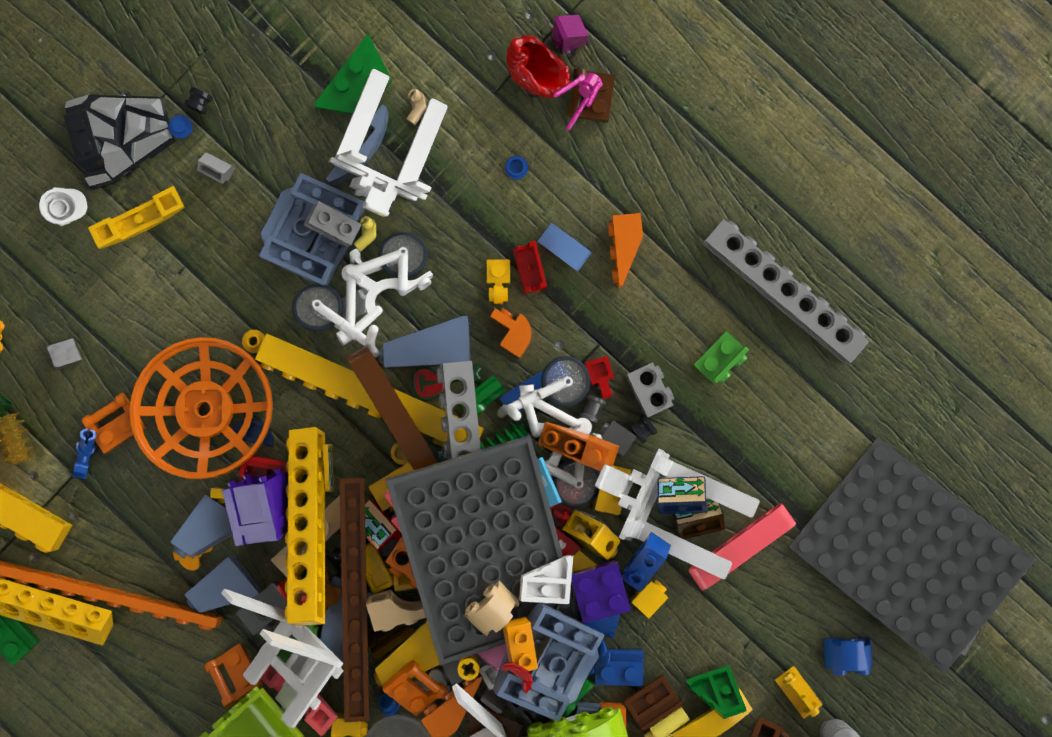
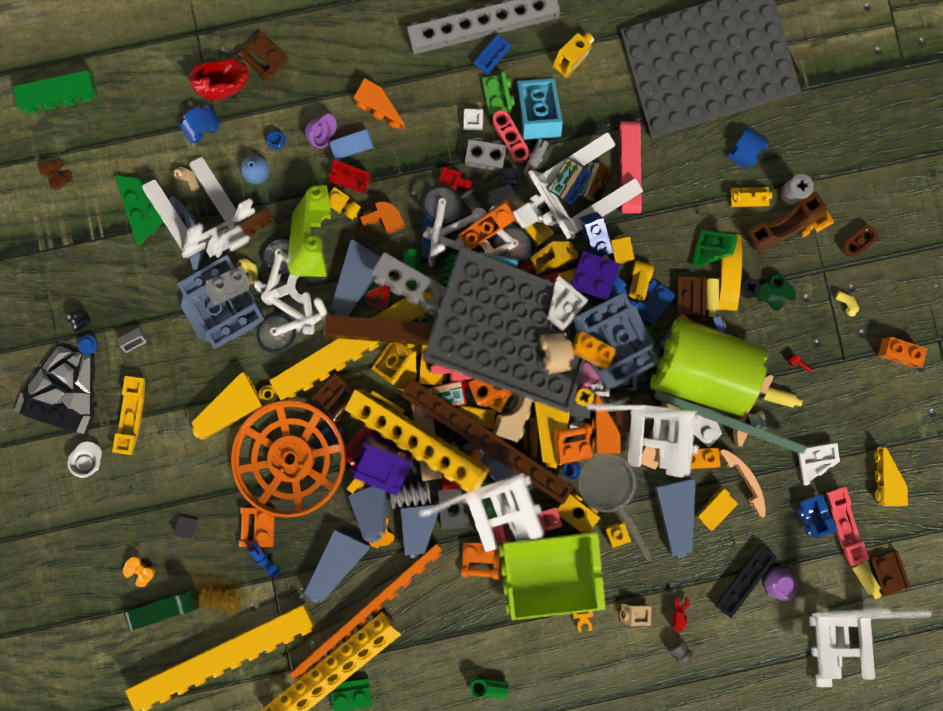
camera: 60 degrees left, 0 degrees up
red piece [501,662,533,694] -> none
magenta slope [551,15,589,54] -> none
dark pink plant [553,73,603,131] -> none
none -> blue cylinder [178,104,222,144]
none -> yellow slope [191,372,265,440]
none -> reddish brown plate [238,208,274,238]
none -> medium blue helmet [241,155,270,184]
none -> lime windscreen [287,185,331,277]
none -> sand blue slope [304,528,371,603]
none -> medium lavender hat [305,113,337,149]
none -> reddish brown plate [309,373,354,424]
none -> yellow slope [371,342,417,391]
none -> light grey piece [390,481,431,509]
none -> white plate [464,109,483,130]
none -> blue plate [473,34,512,76]
none -> coral beam [493,110,529,164]
none -> medium azure slope [517,78,563,140]
none -> light grey pin [522,138,549,178]
none -> yellow torso [553,32,594,78]
none -> yellow piece [629,260,654,300]

